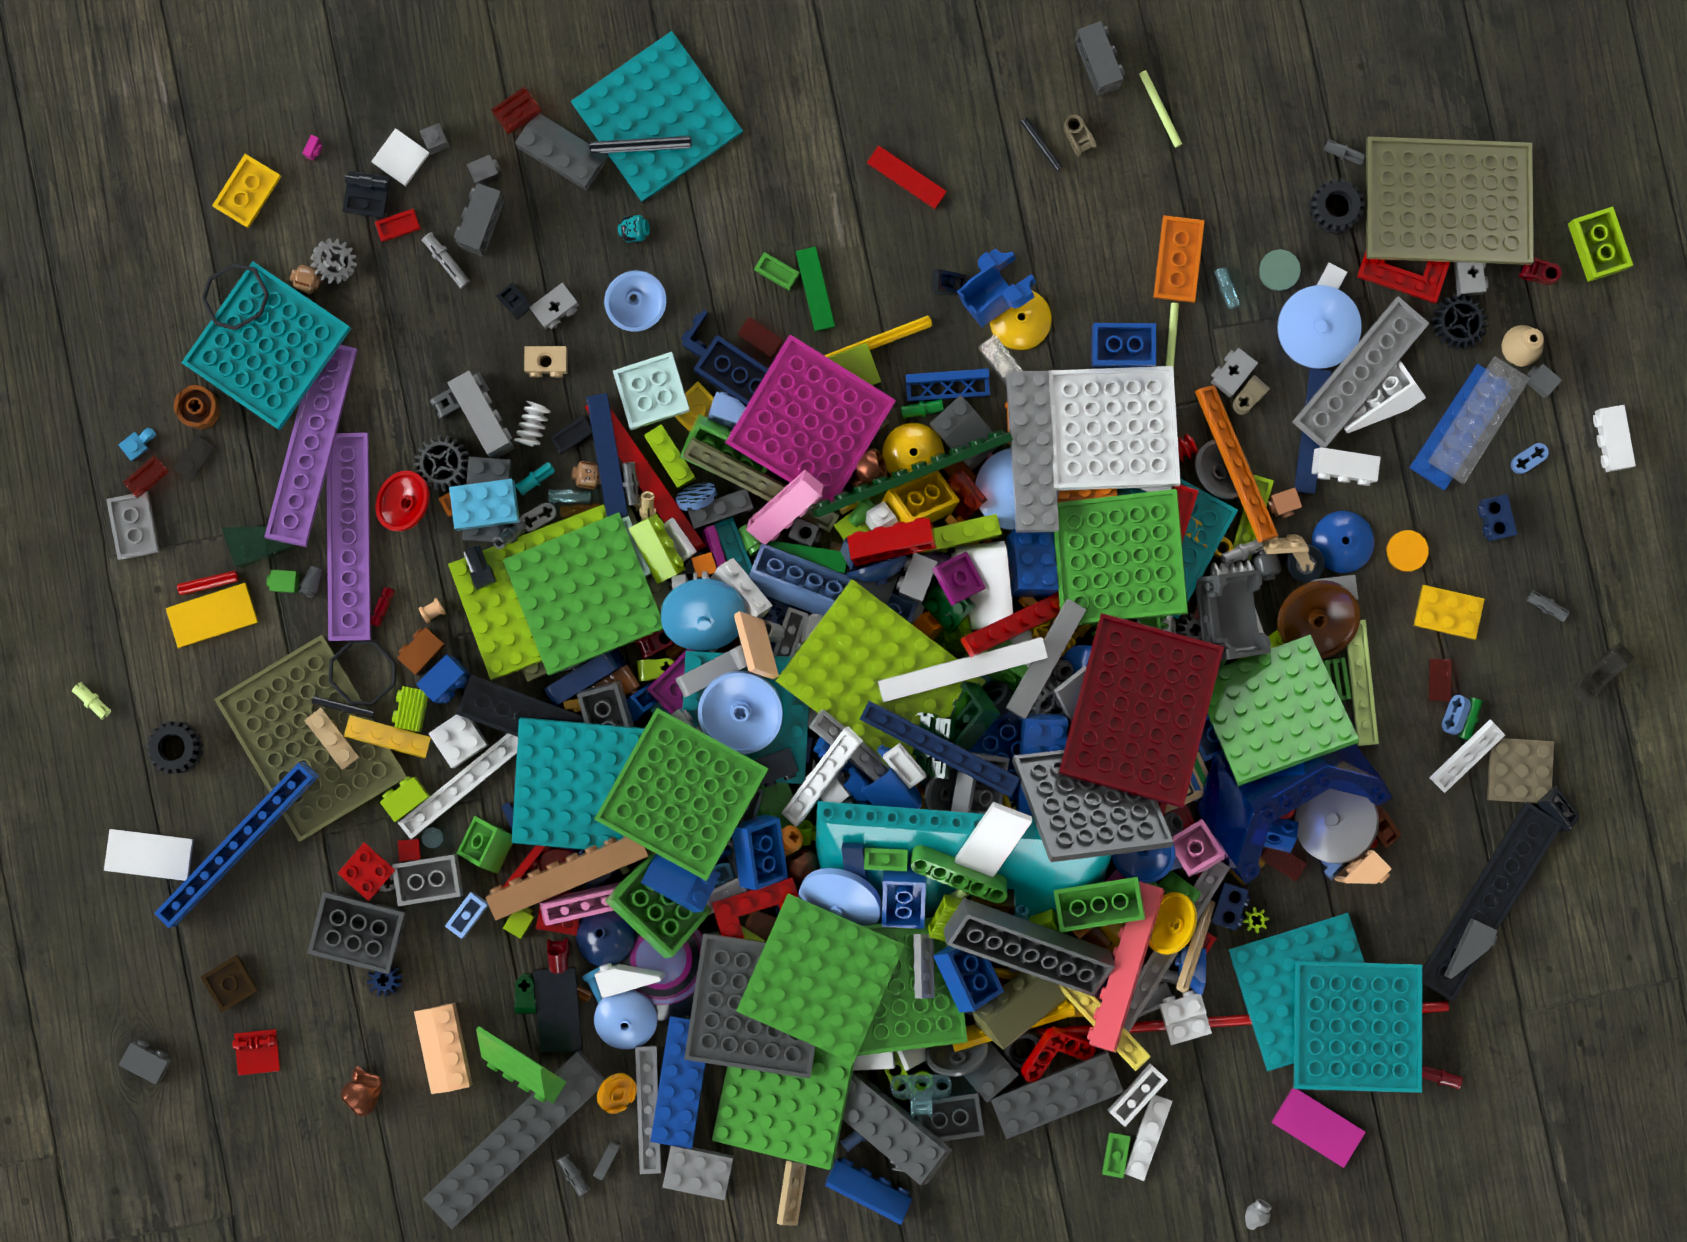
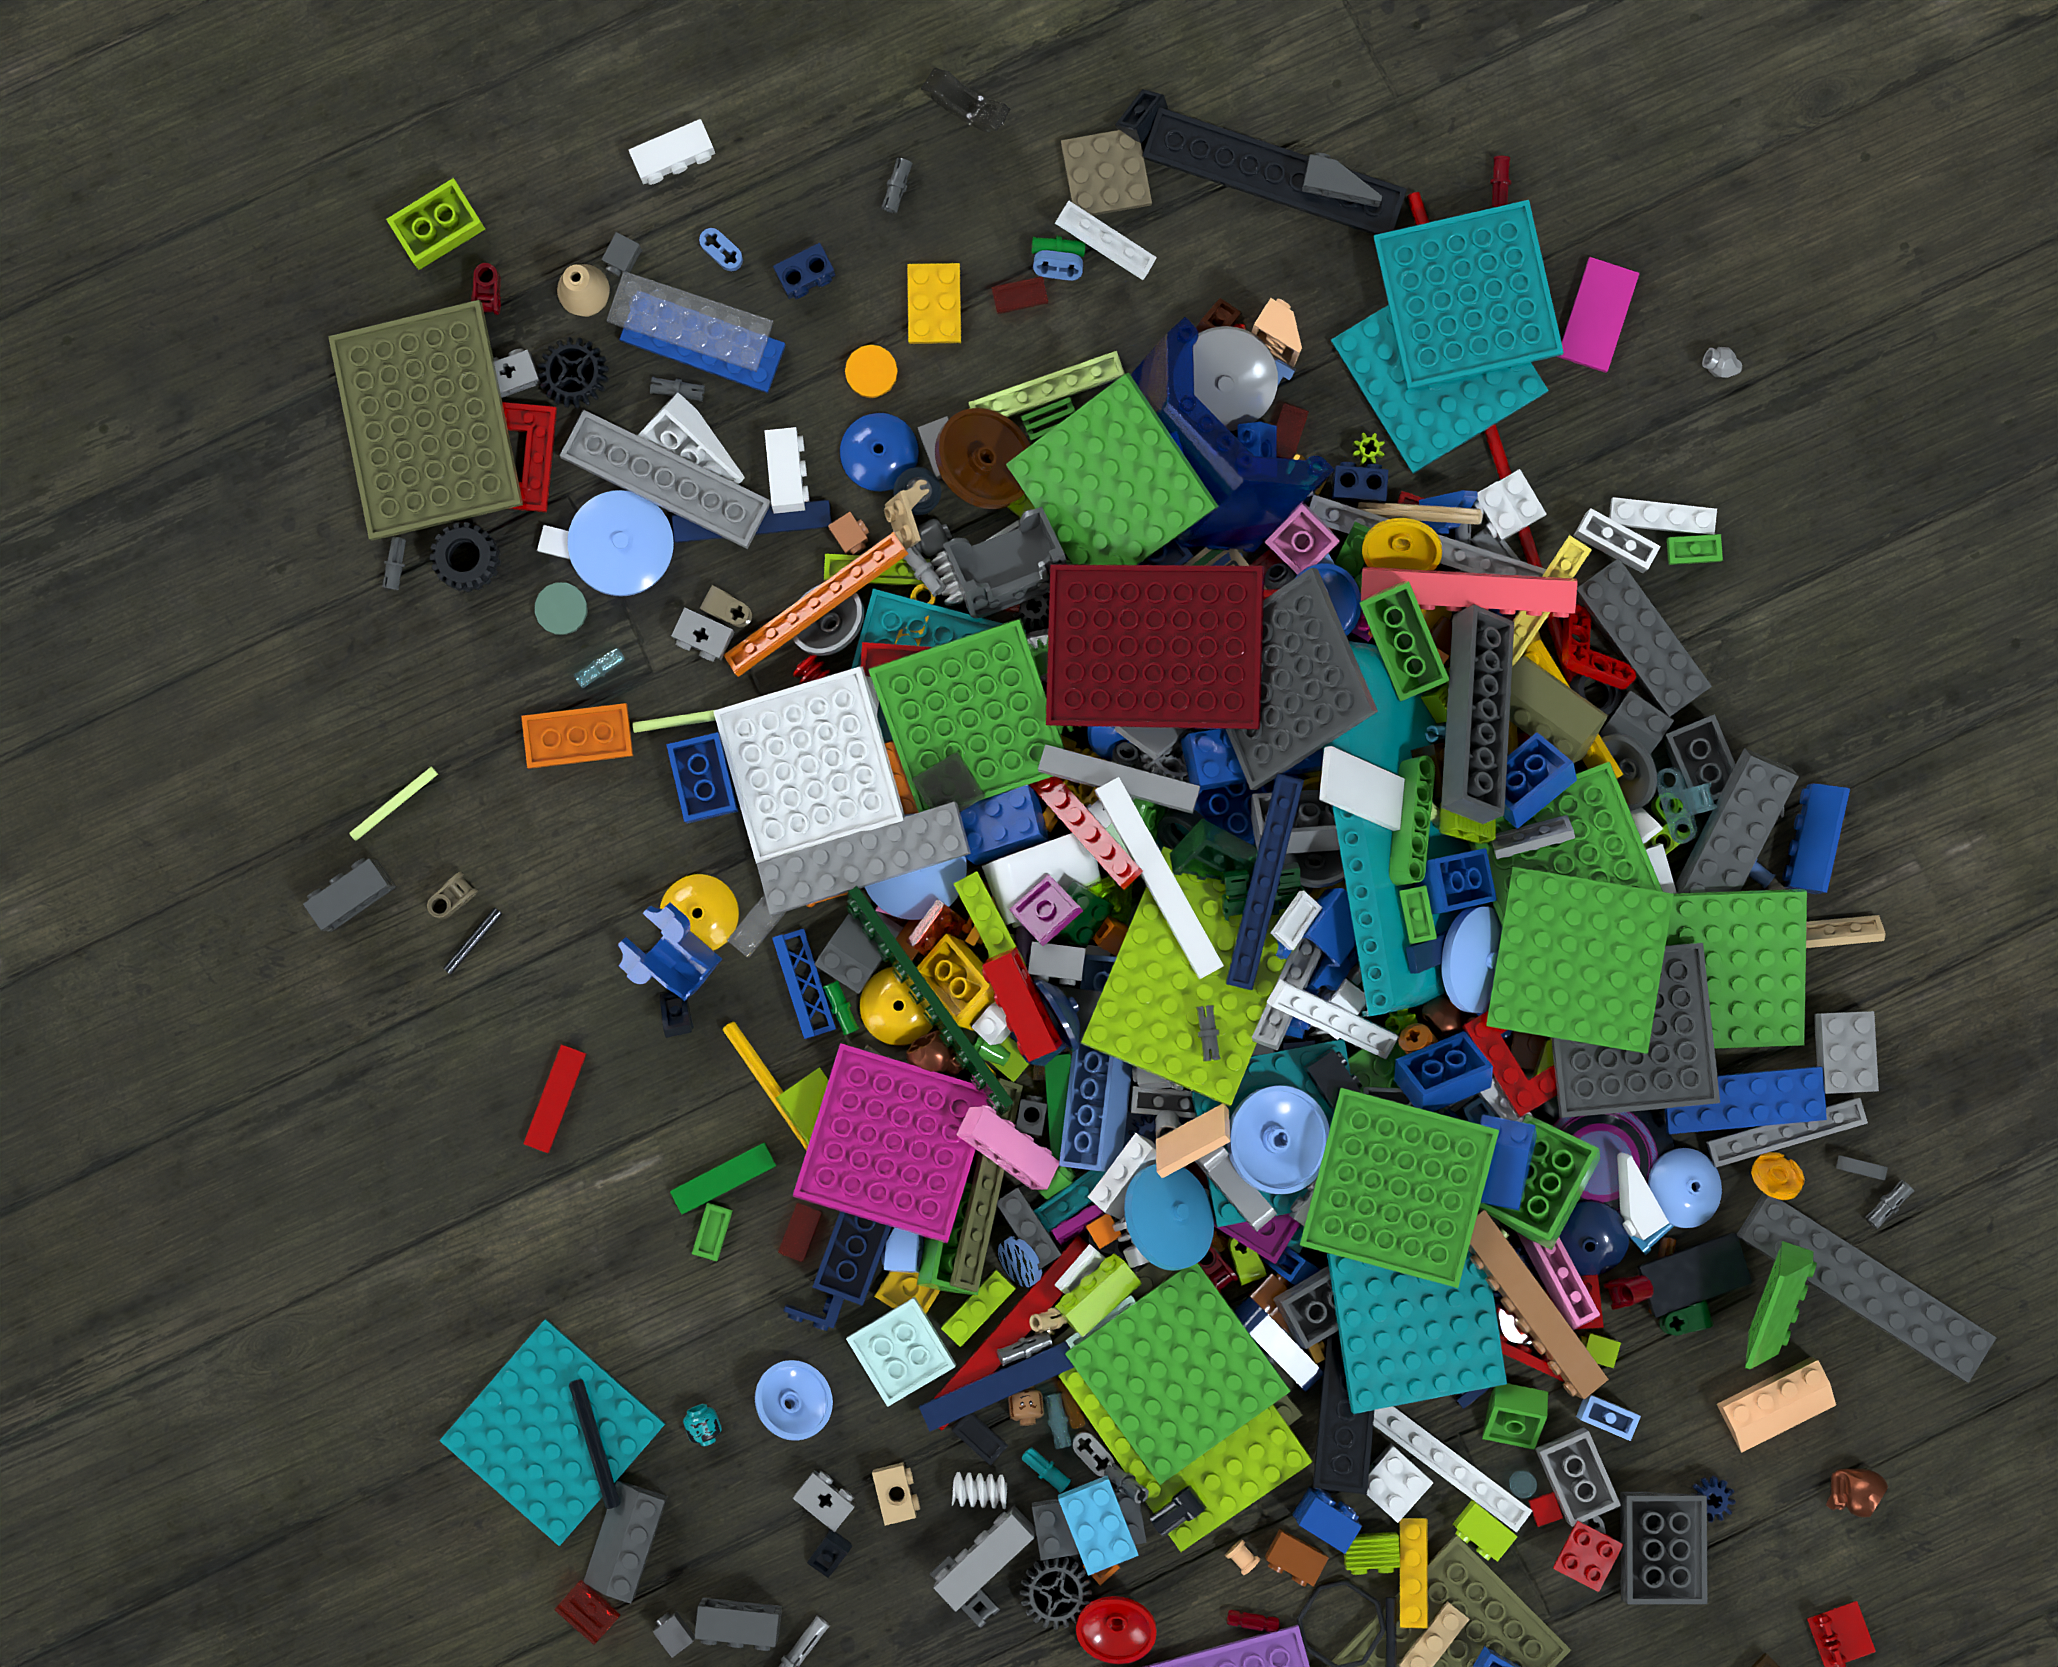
camera: 110 degrees left, 0 degrees up
none -> dark grey pin [650,377,705,402]
none -> clear smoke plate [912,750,986,812]
none -> dark grey pin [1196,1005,1221,1062]

